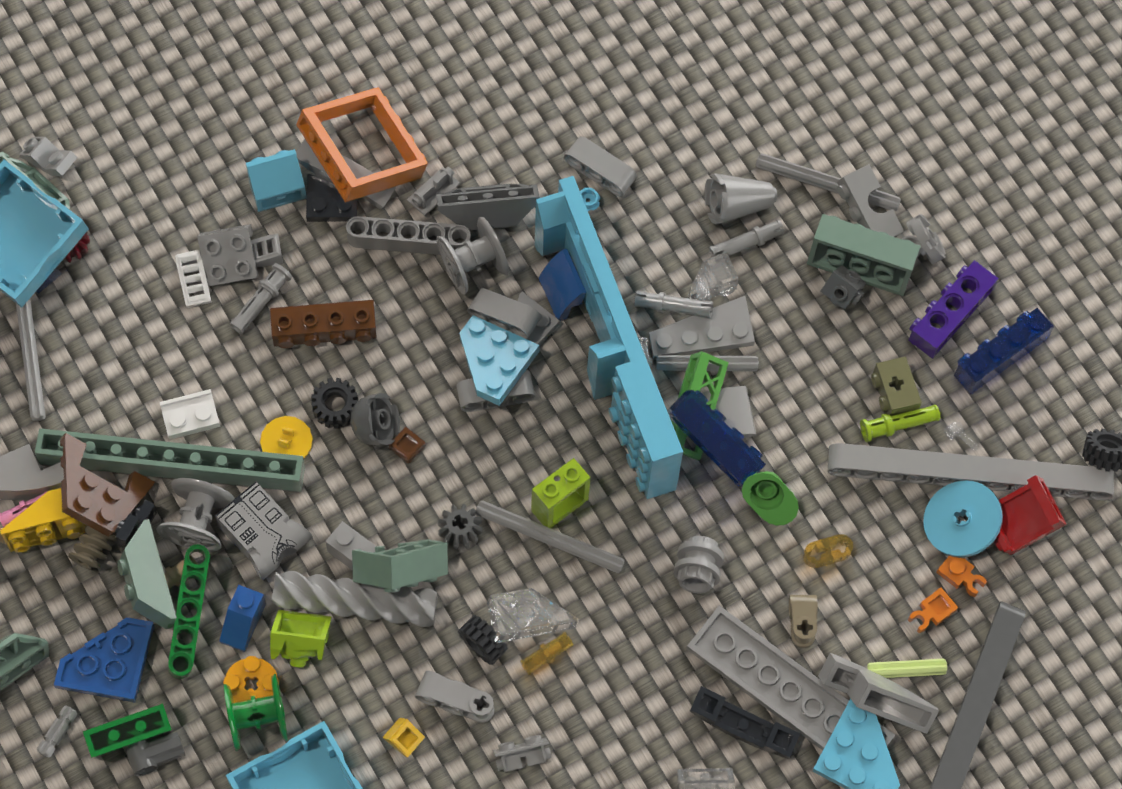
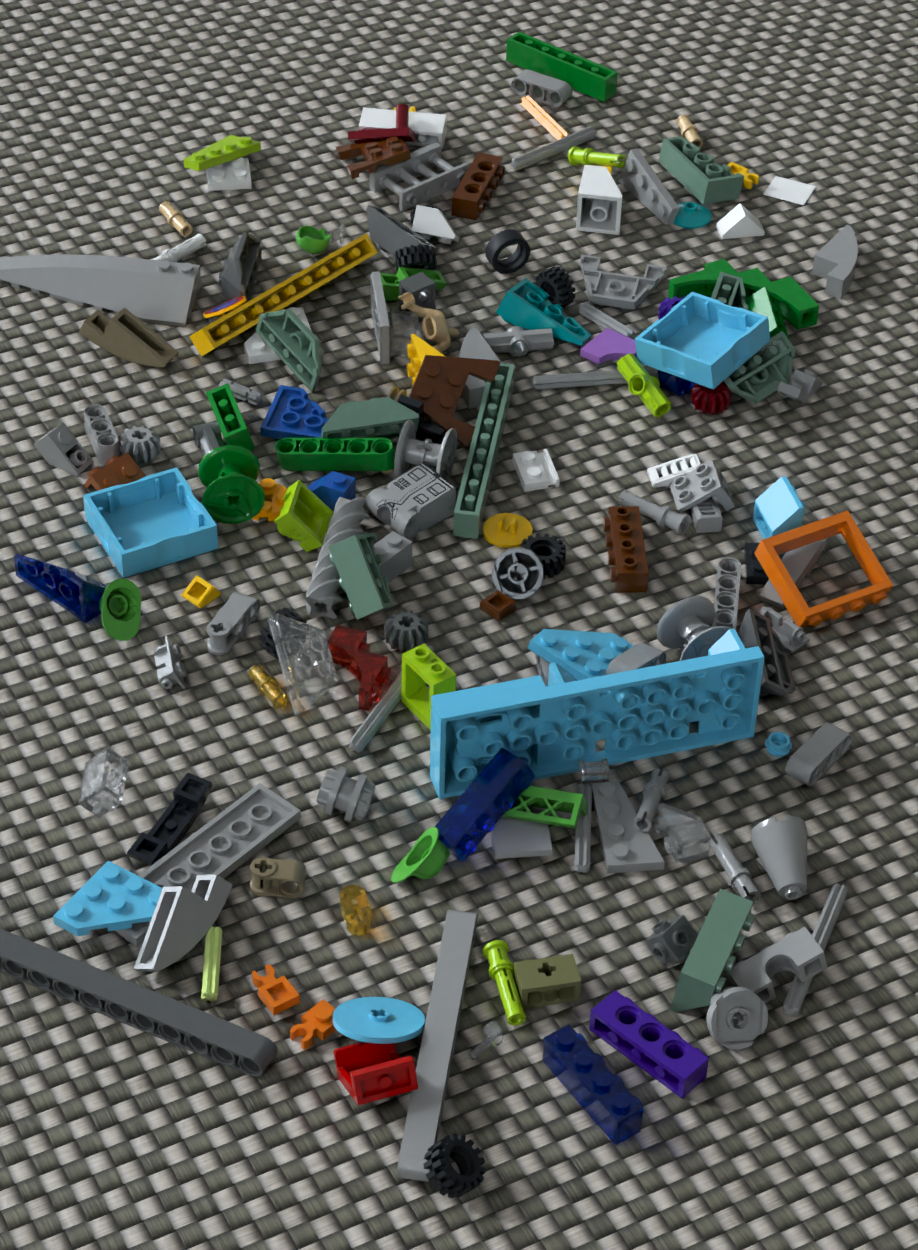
camera: 95 degrees right, 25 degrees down
none -> clear red arch [327,625,391,711]
none -> lime piece [617,353,671,418]

